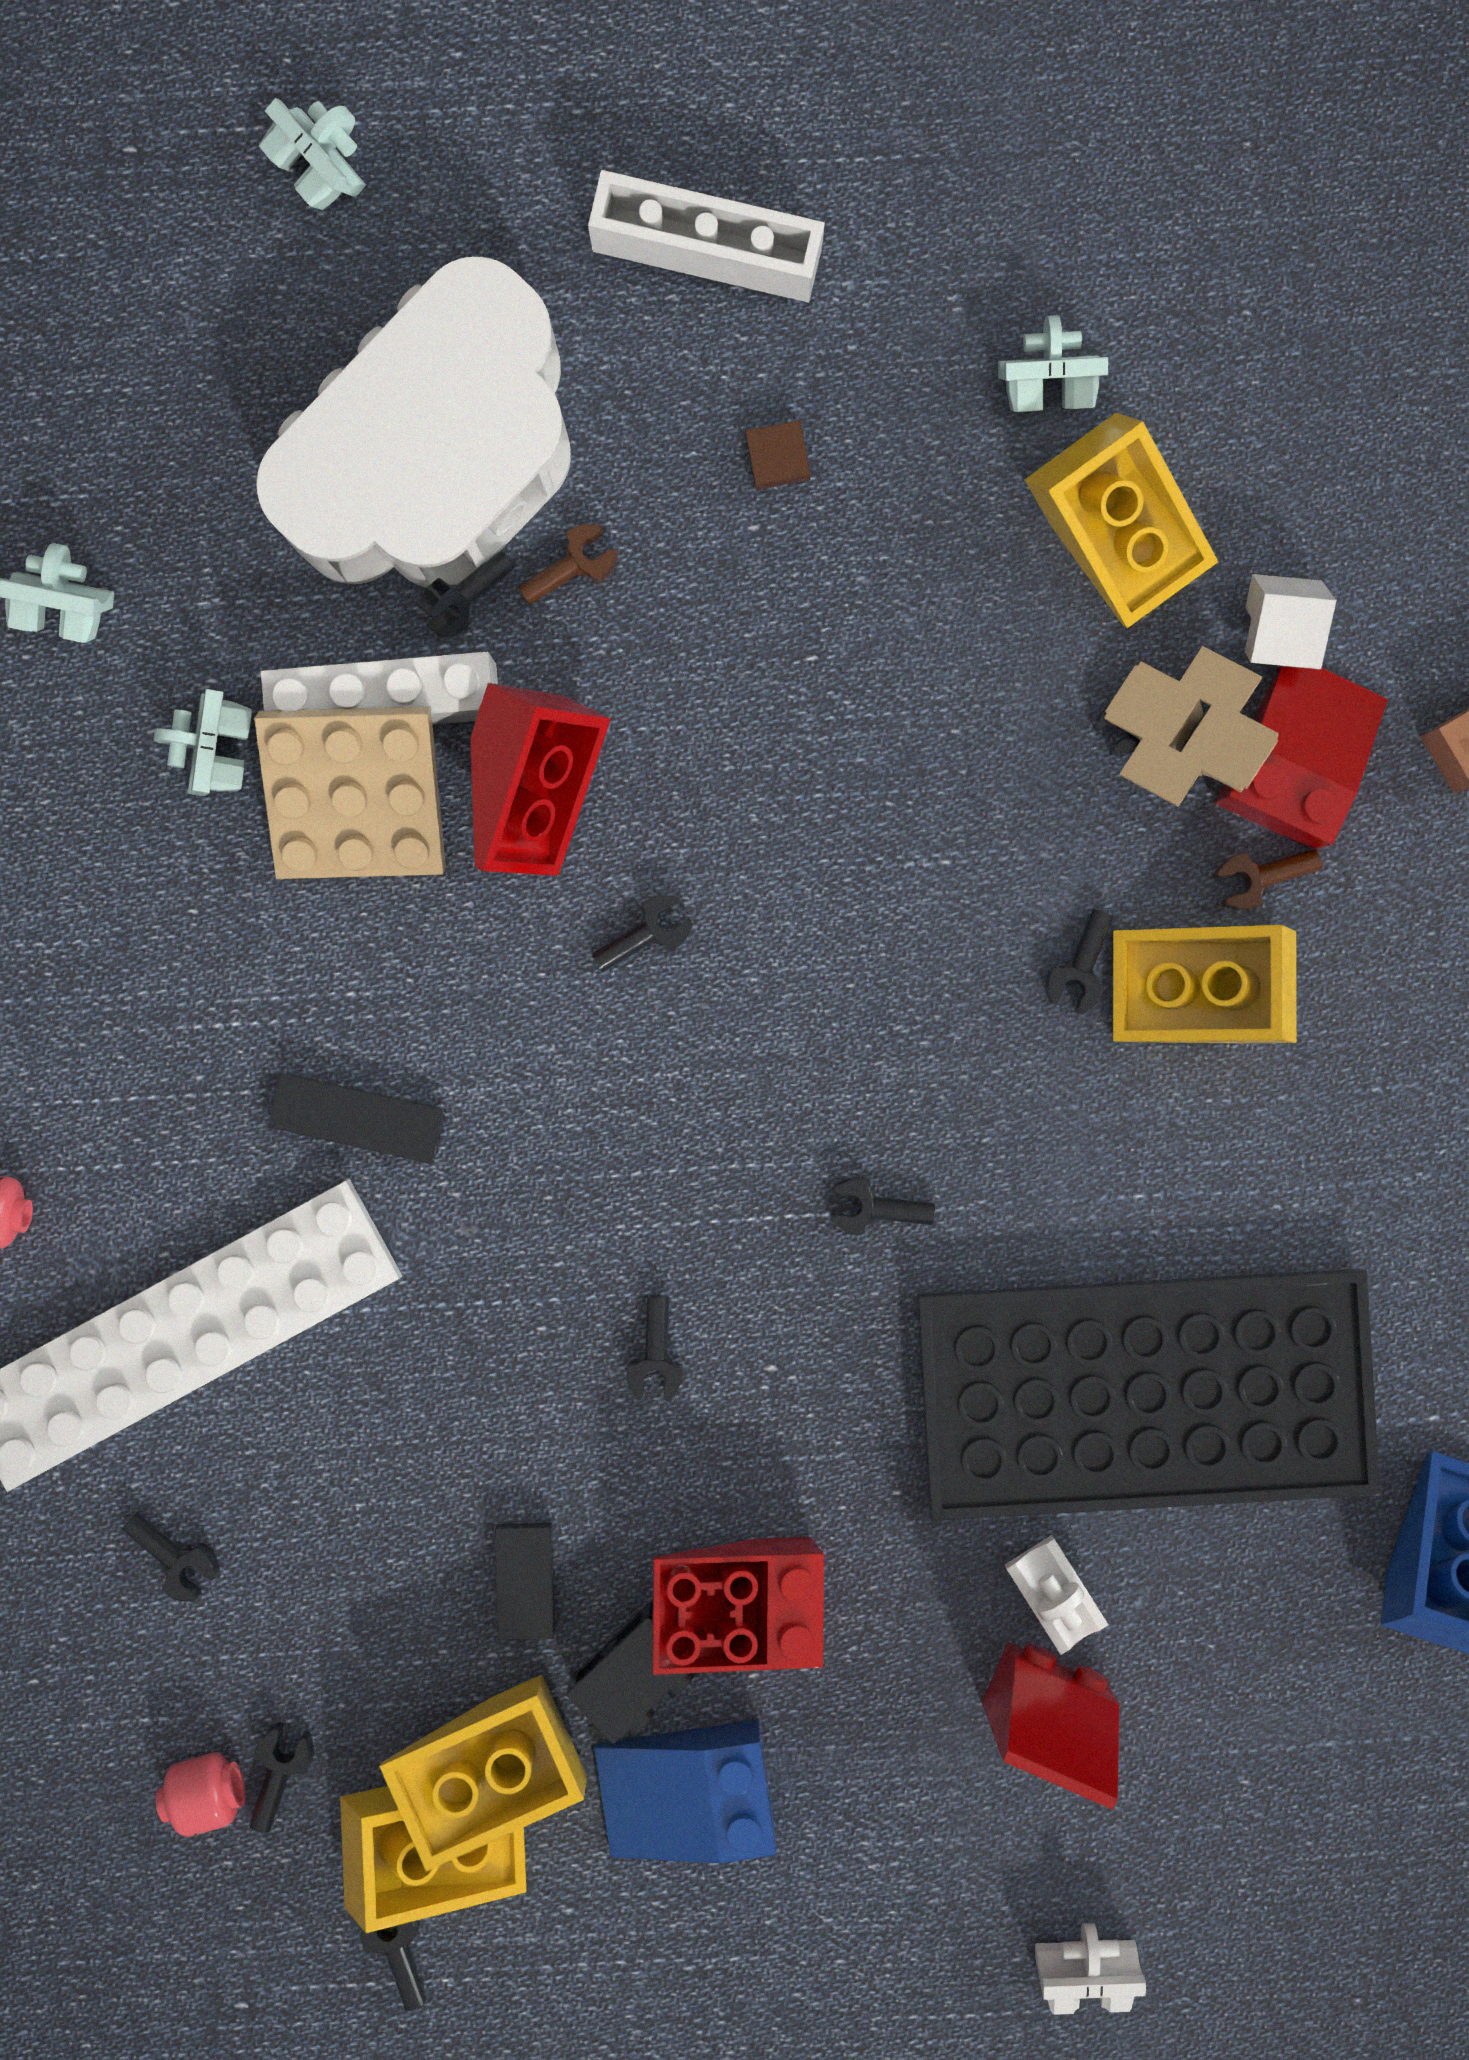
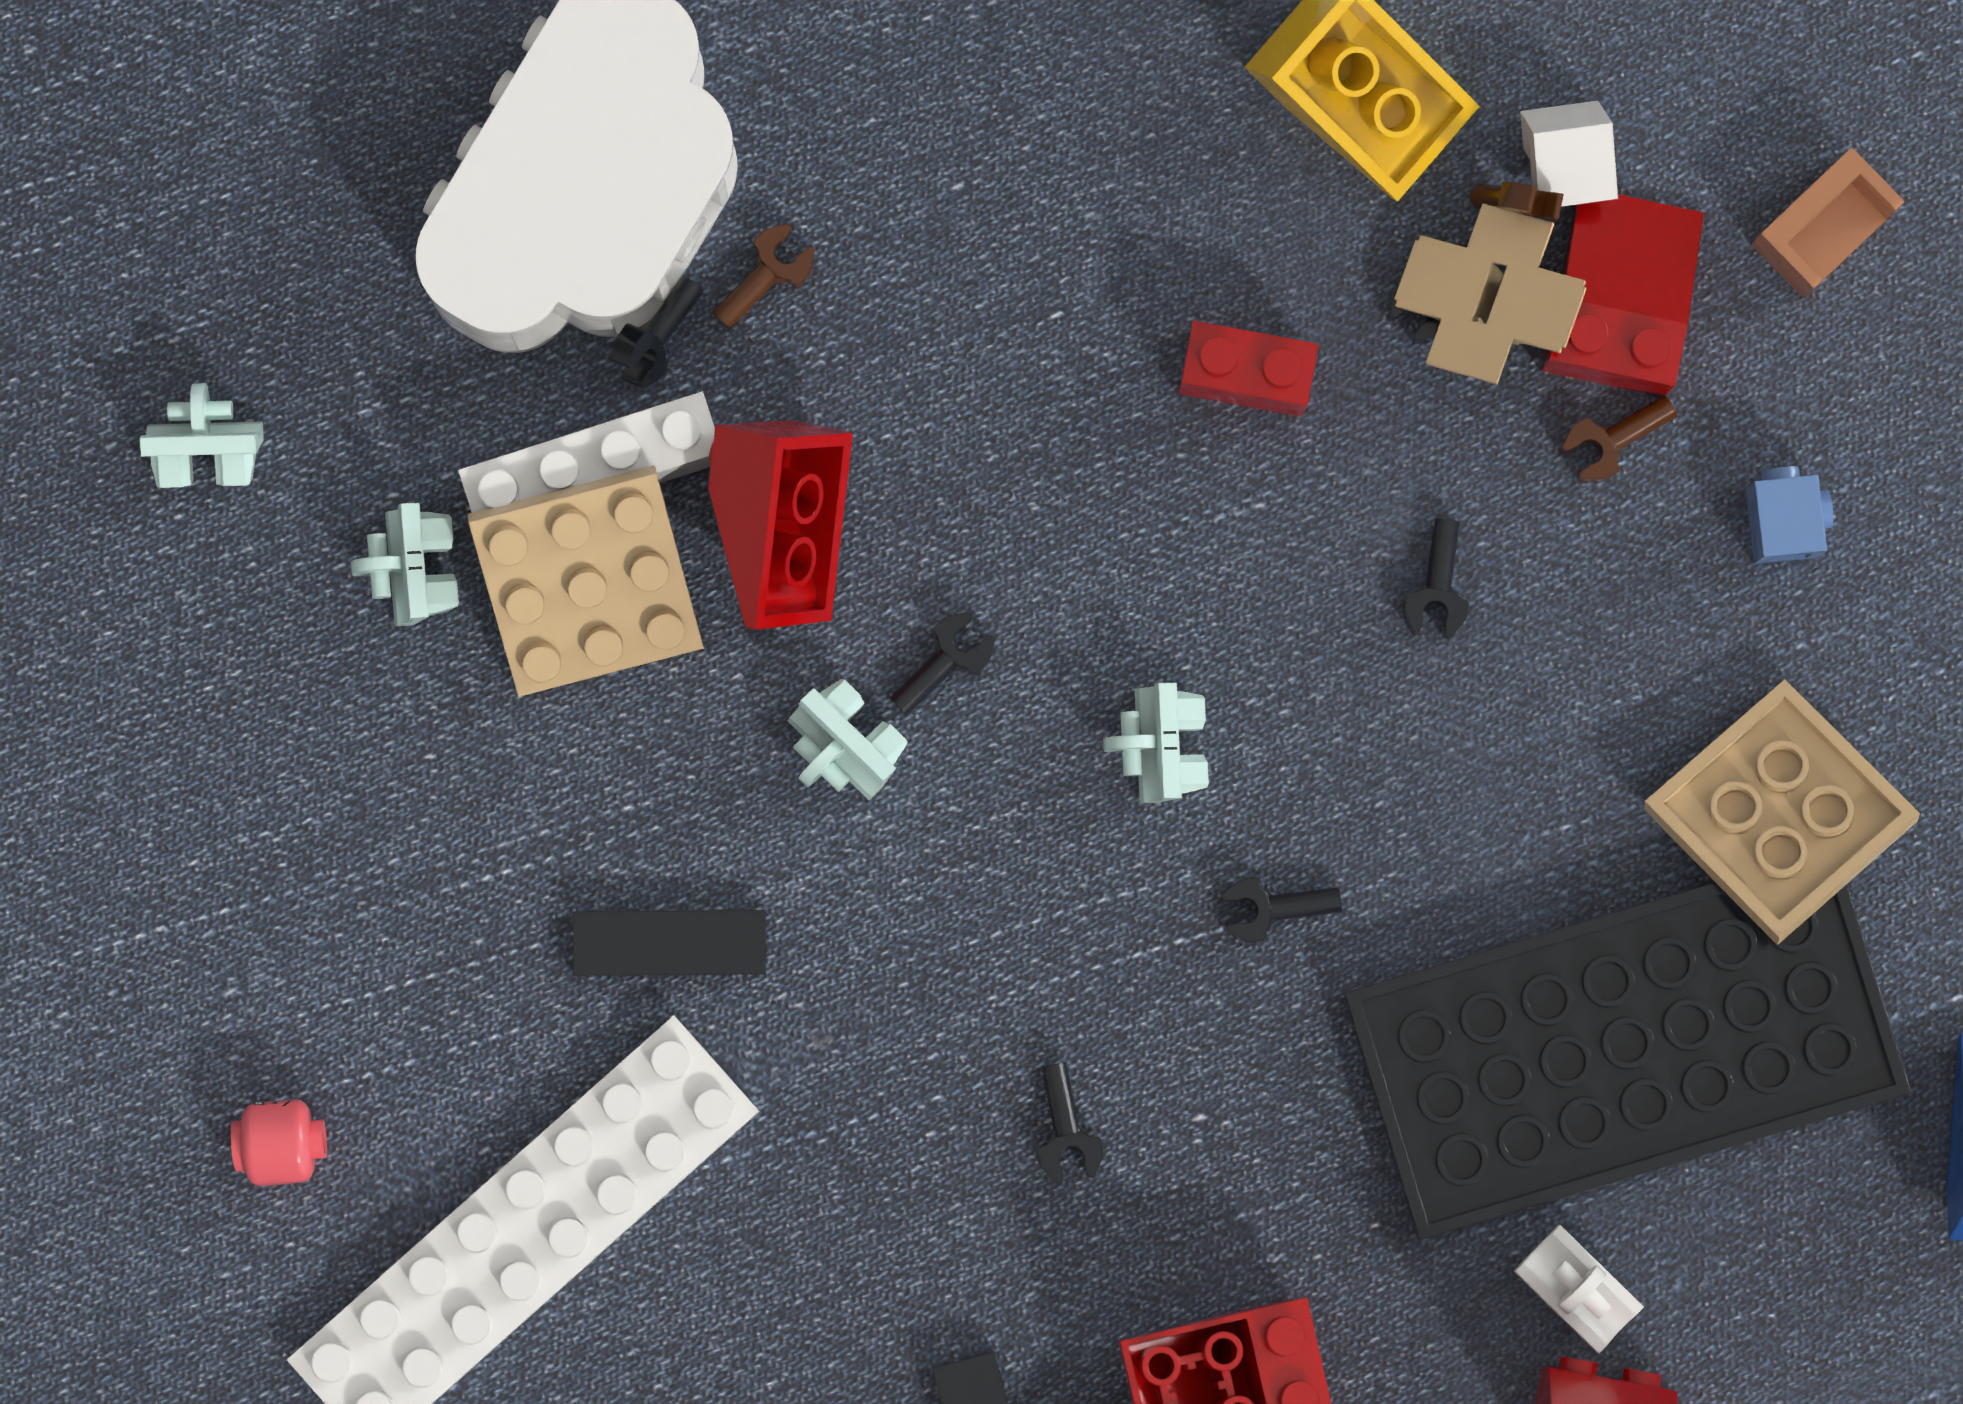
camera: 15 degrees left, 5 degrees down
reddish brown tile [745,420,811,490] -> none
yellow slope [1113,925,1297,1044] -> none
none -> light aqua hips [787,679,907,800]
none -> light aqua hips [1103,683,1209,803]
none -> red brick [1178,321,1319,417]
none -> reddish brown bar [1470,181,1564,221]
none -> tan plate [1644,679,1920,945]
none -> medium blue brick [1745,466,1833,564]

